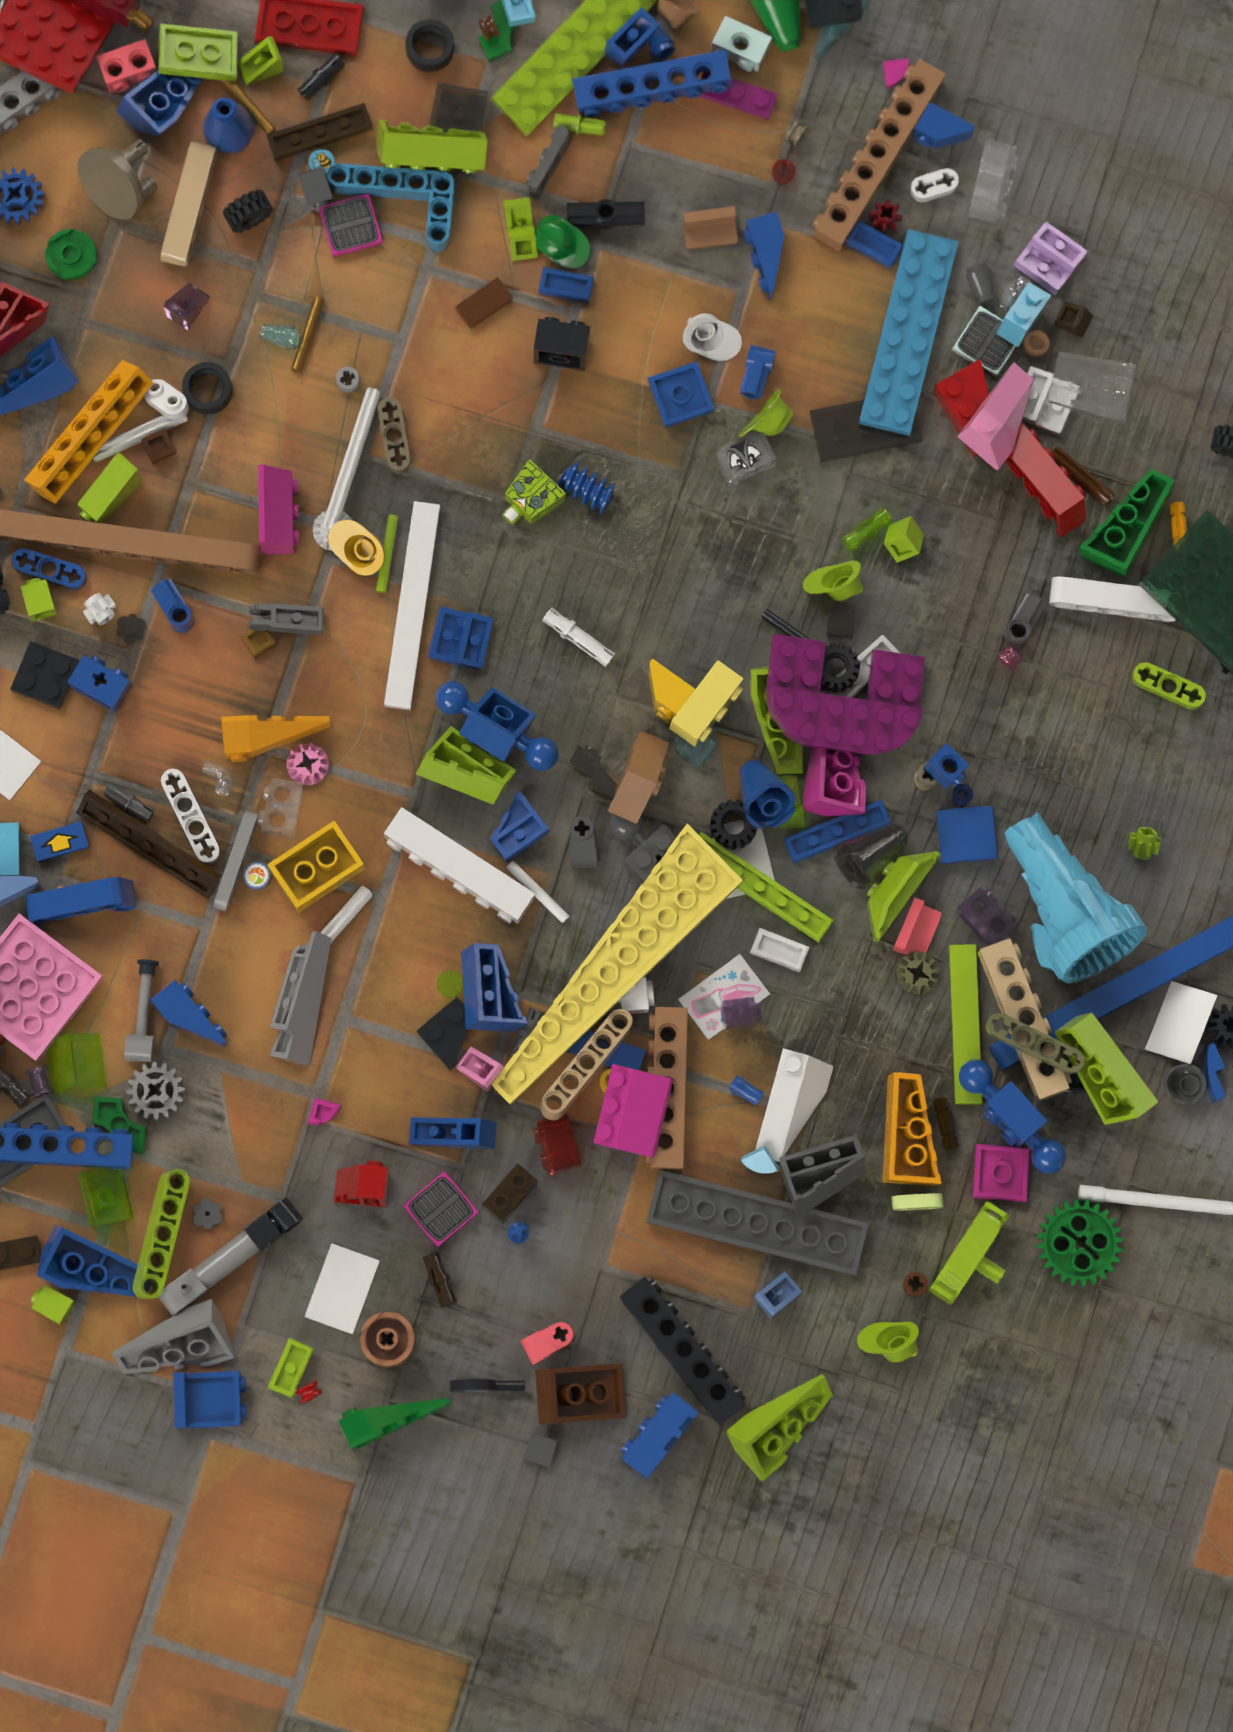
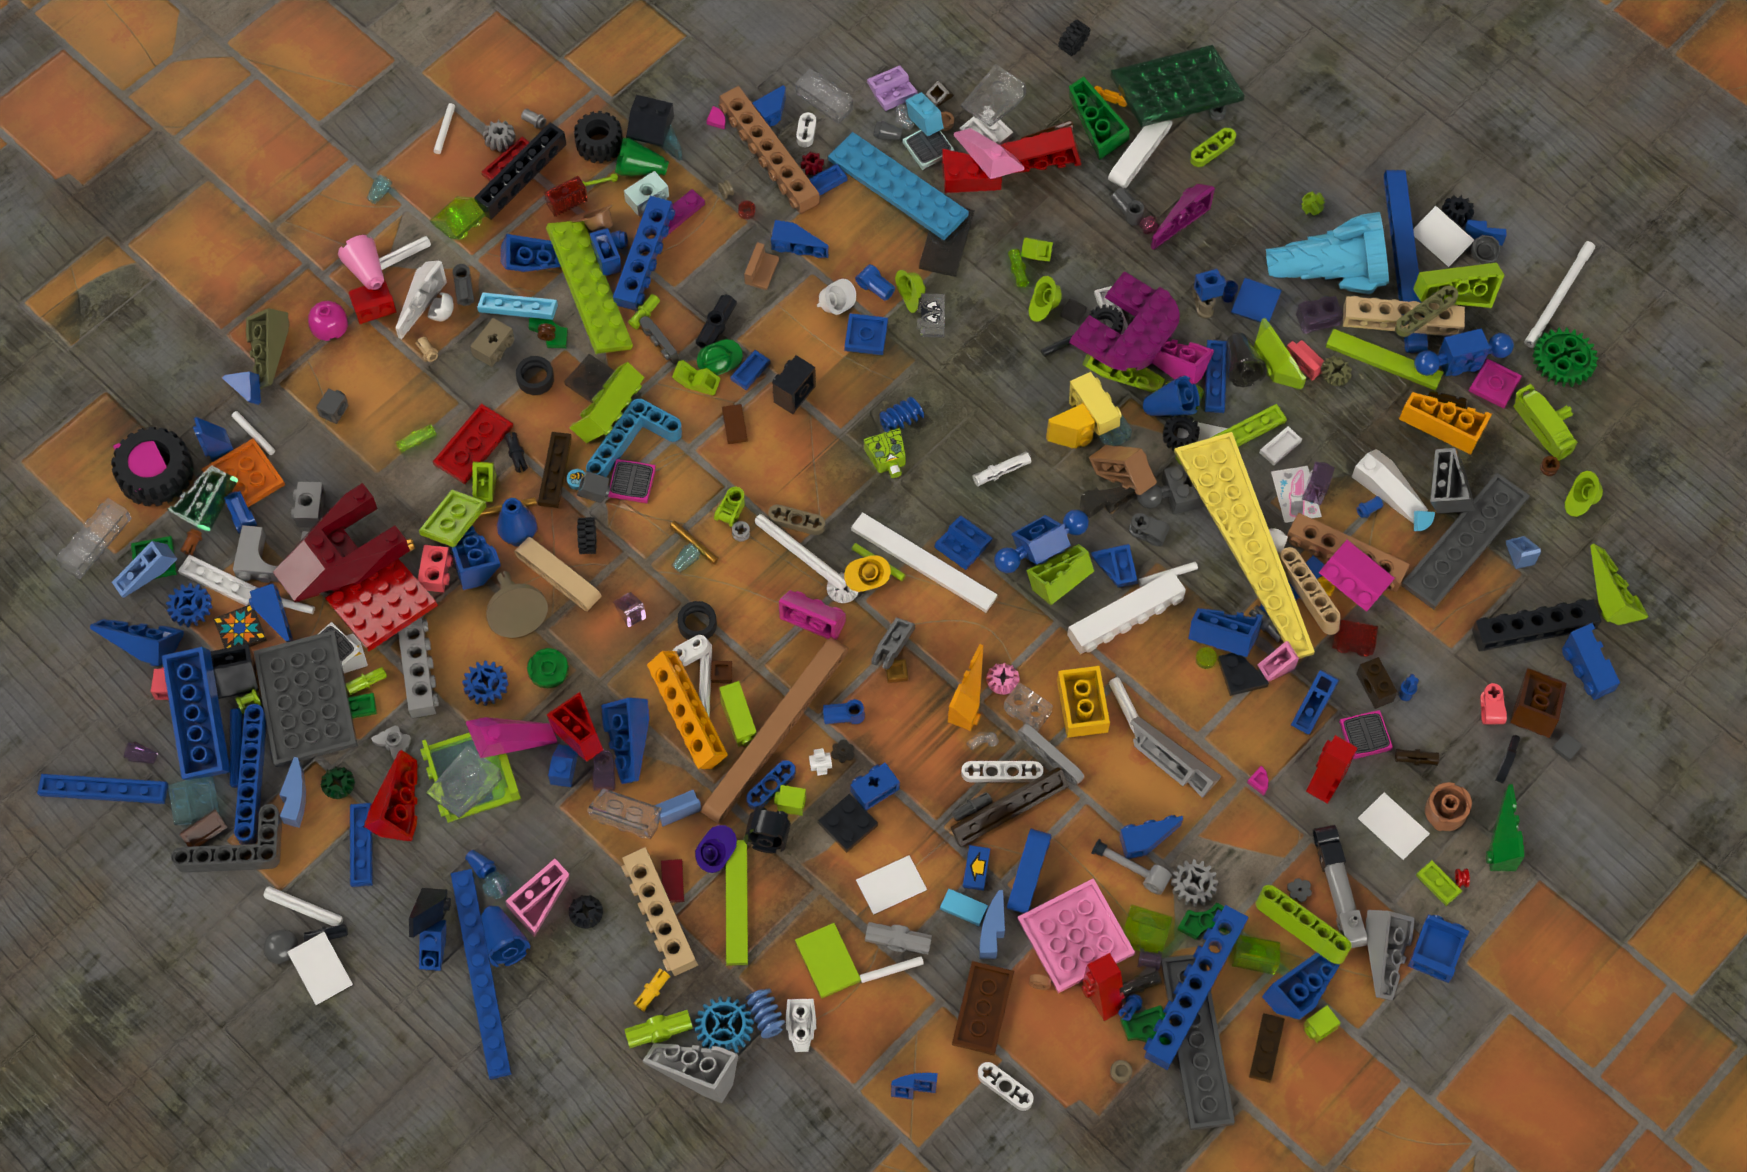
camera: 60 degrees left, 15 degrees down
tile [243,862,271,890] -> none
yellowish green beam [892,1193,944,1211] -> none
none -> lime piece [714,486,745,527]
none -> magenta wedge [1151,184,1215,250]

